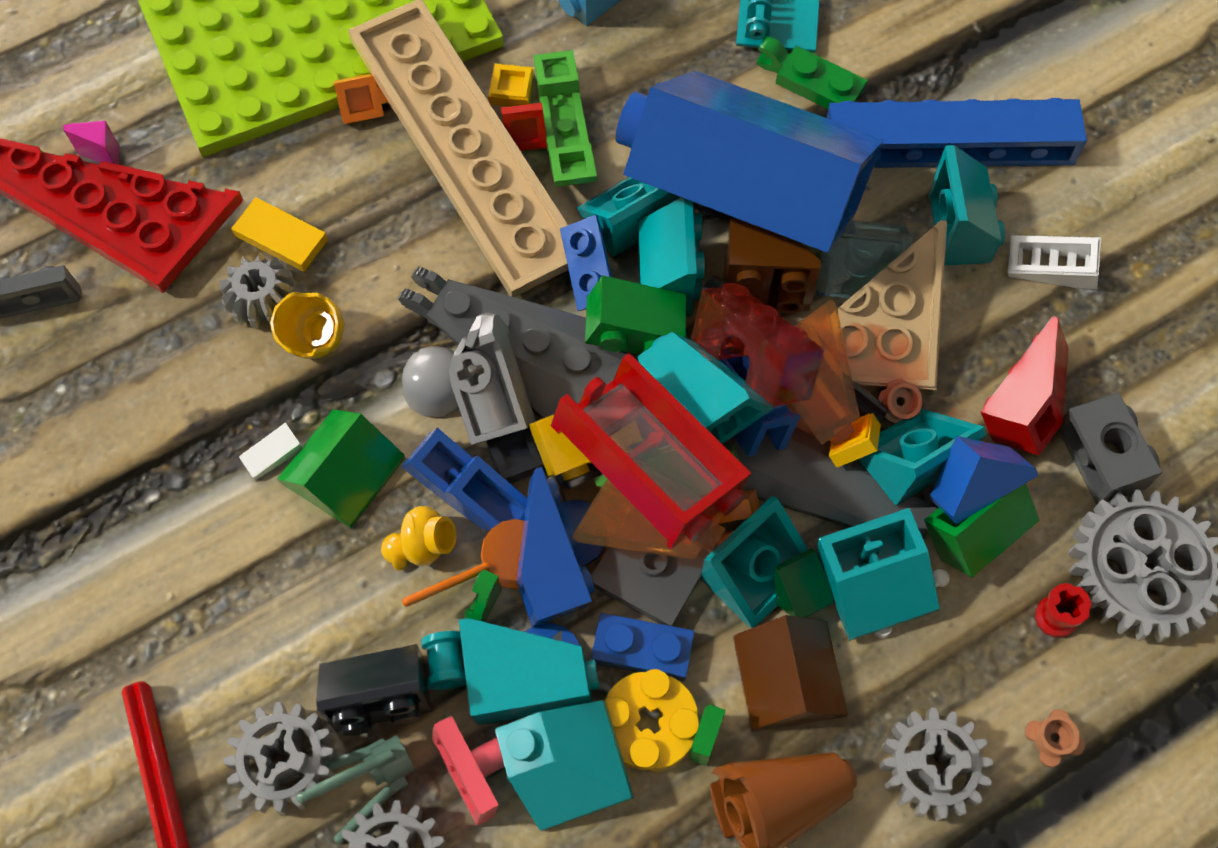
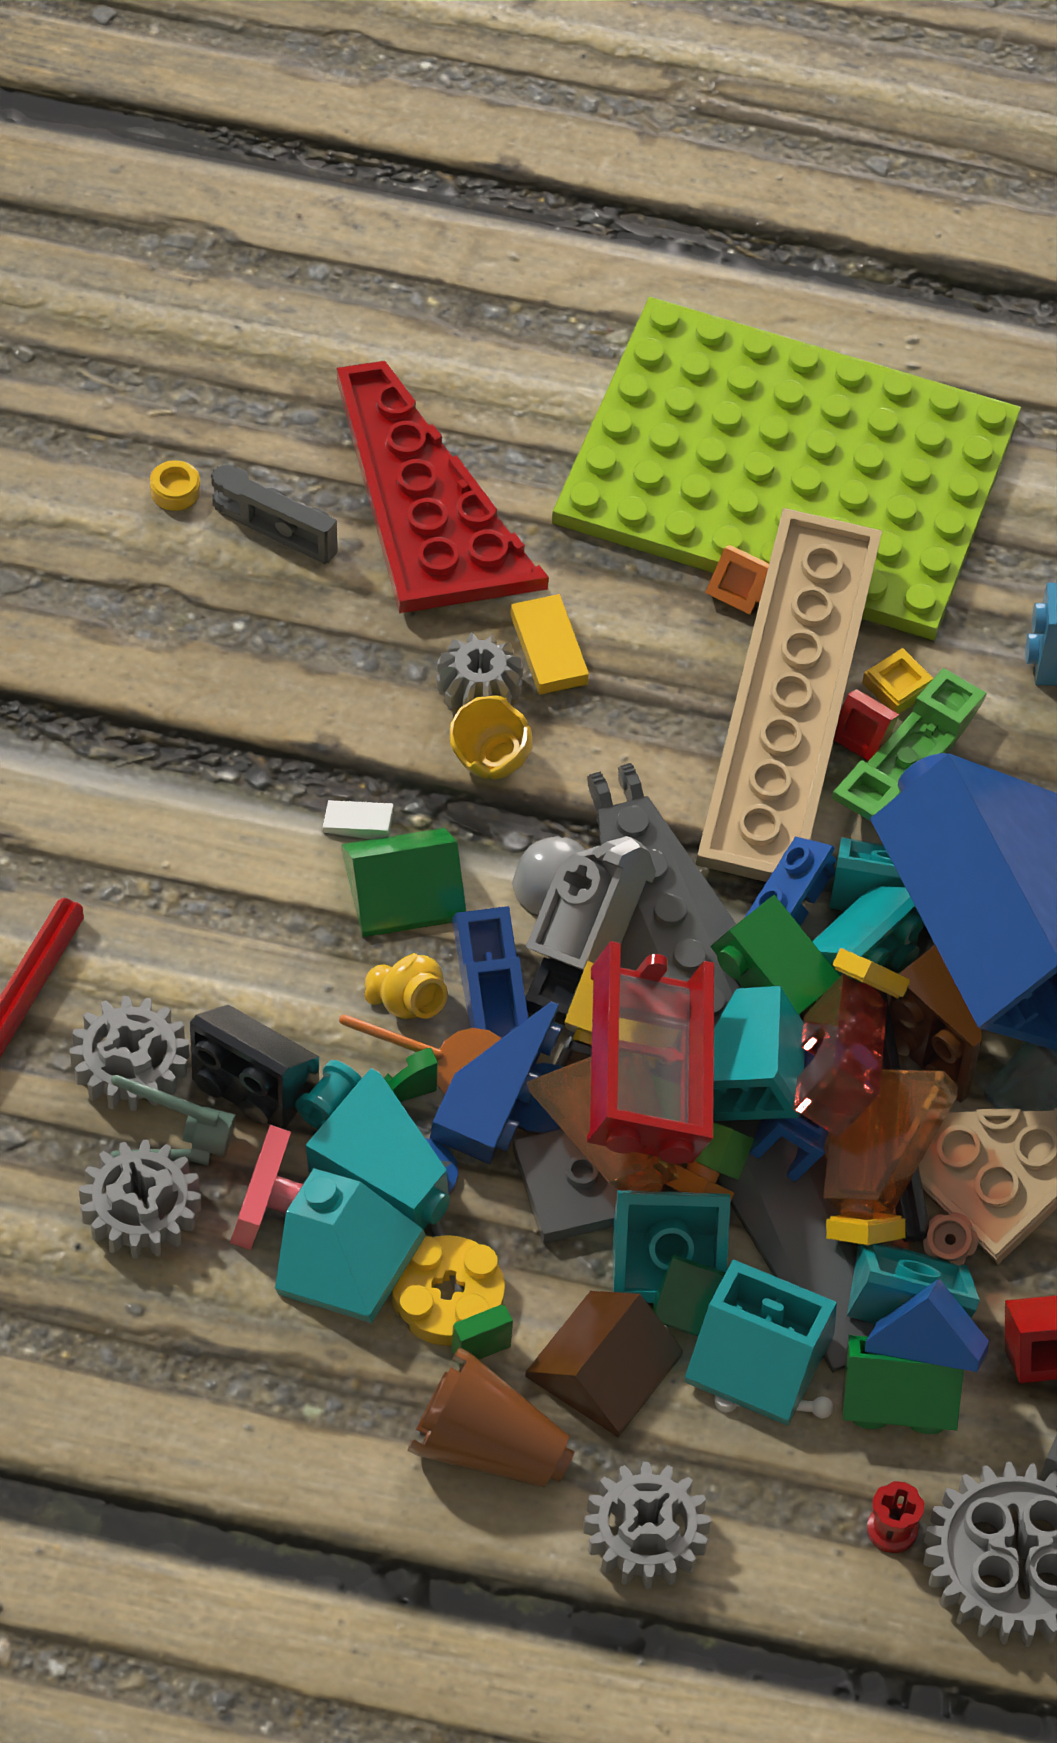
camera: 40 degrees right, 10 degrees down
dark pink slope [63,120,119,165] -> none
blue plate [591,613,694,682] -> none
nougat plate [1025,709,1085,768] -> none
none -> yellow tile [833,948,911,998]

